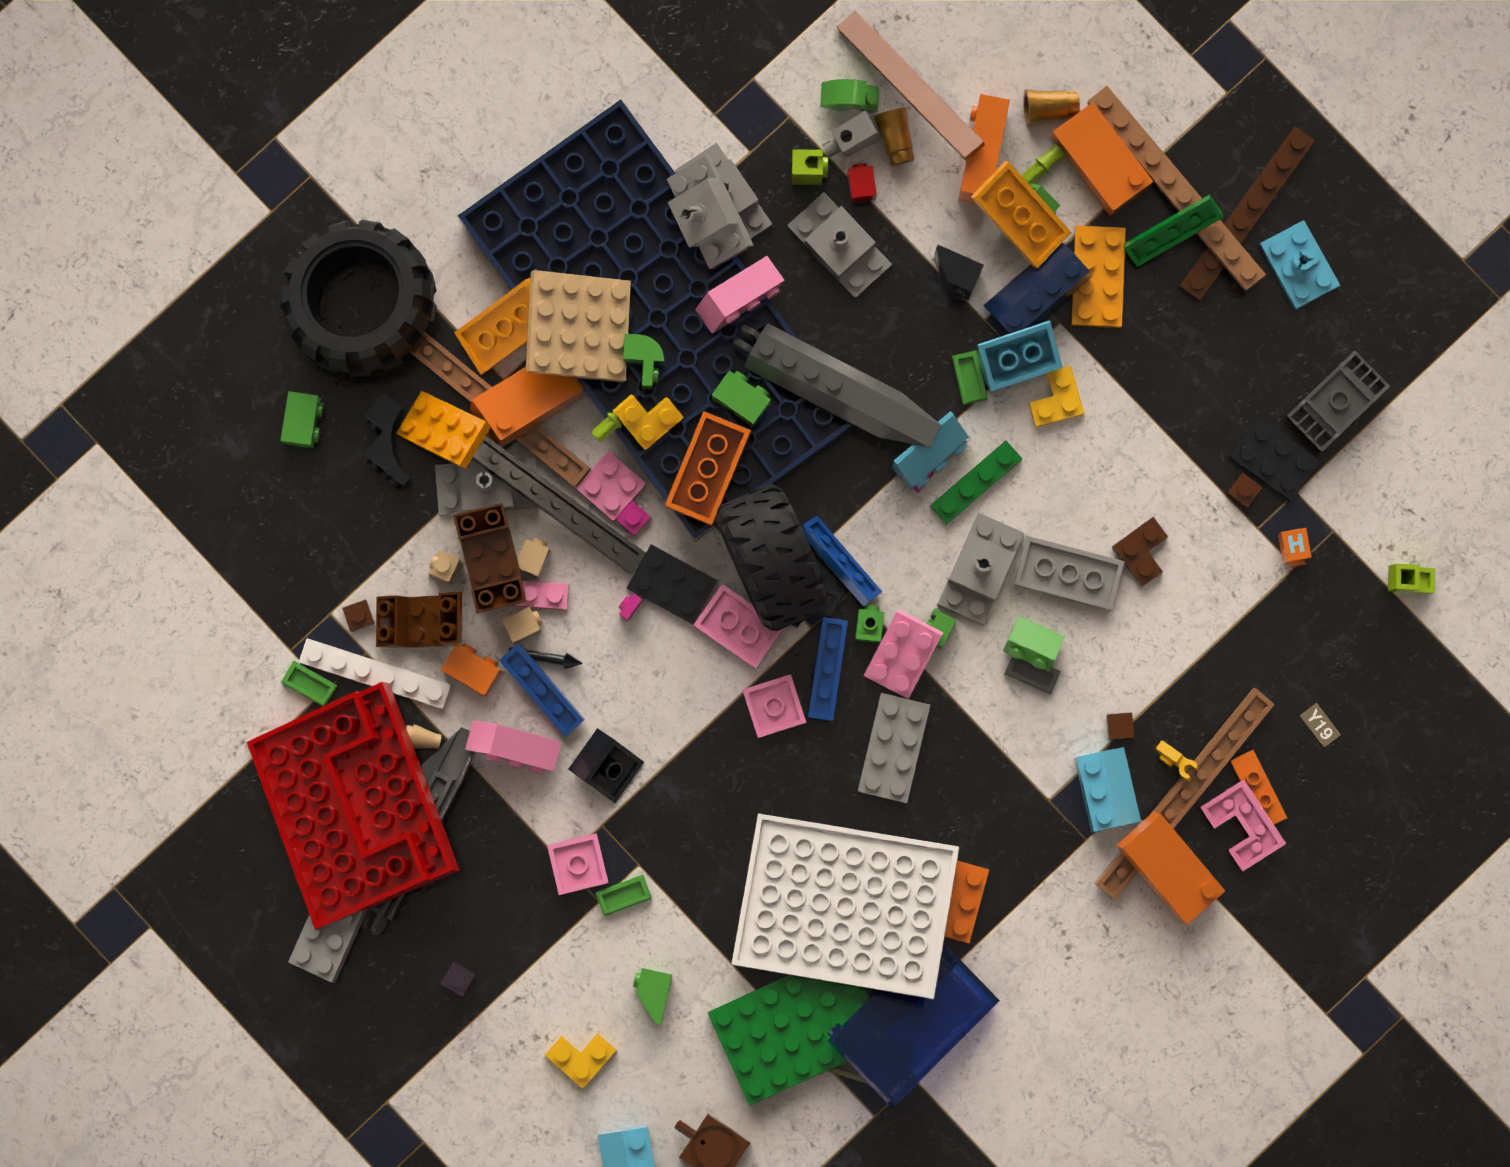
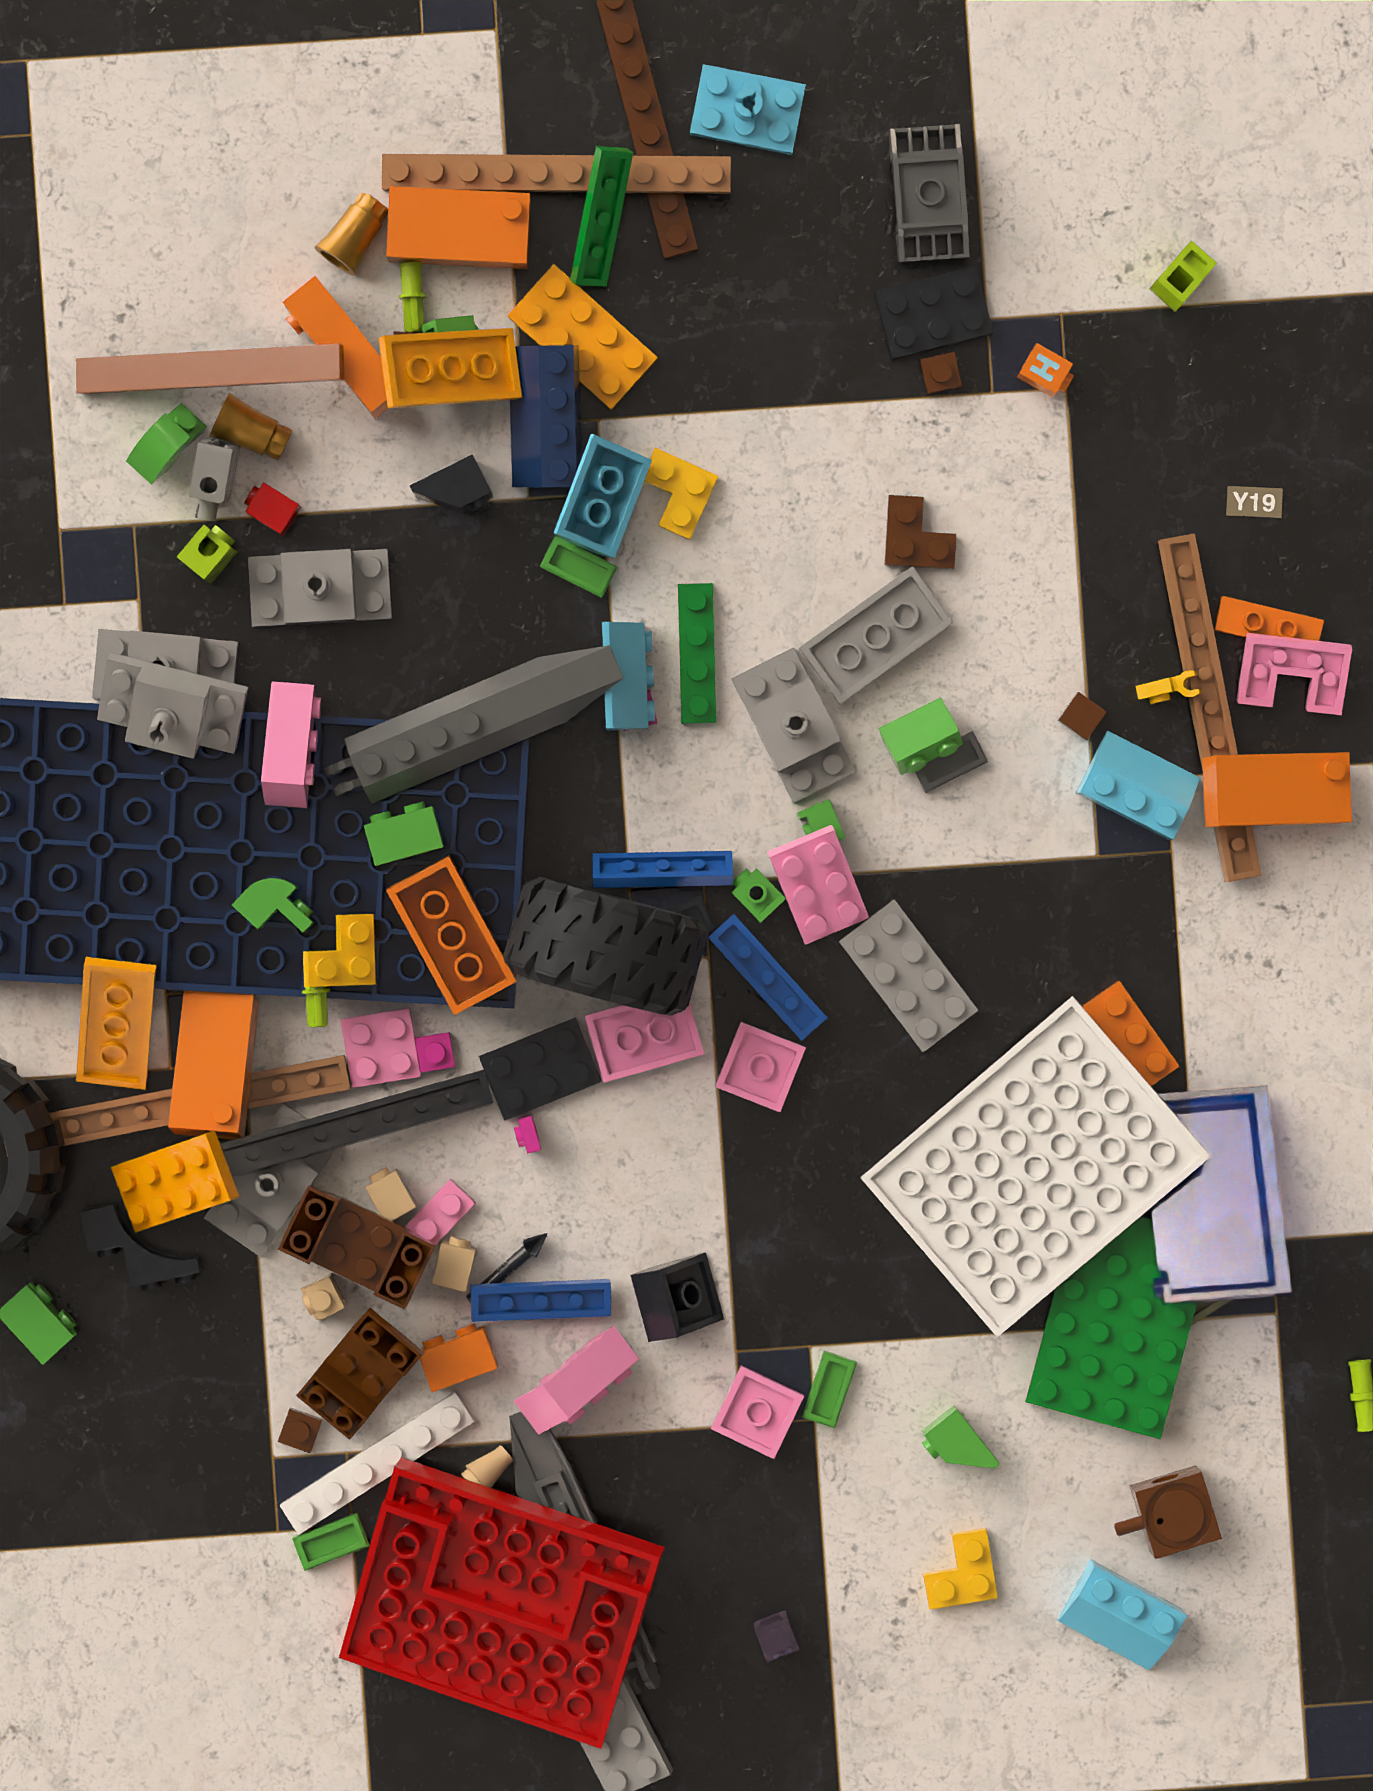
camera: 50 degrees left, 5 degrees up
tan plate [526,270,631,382] -> none

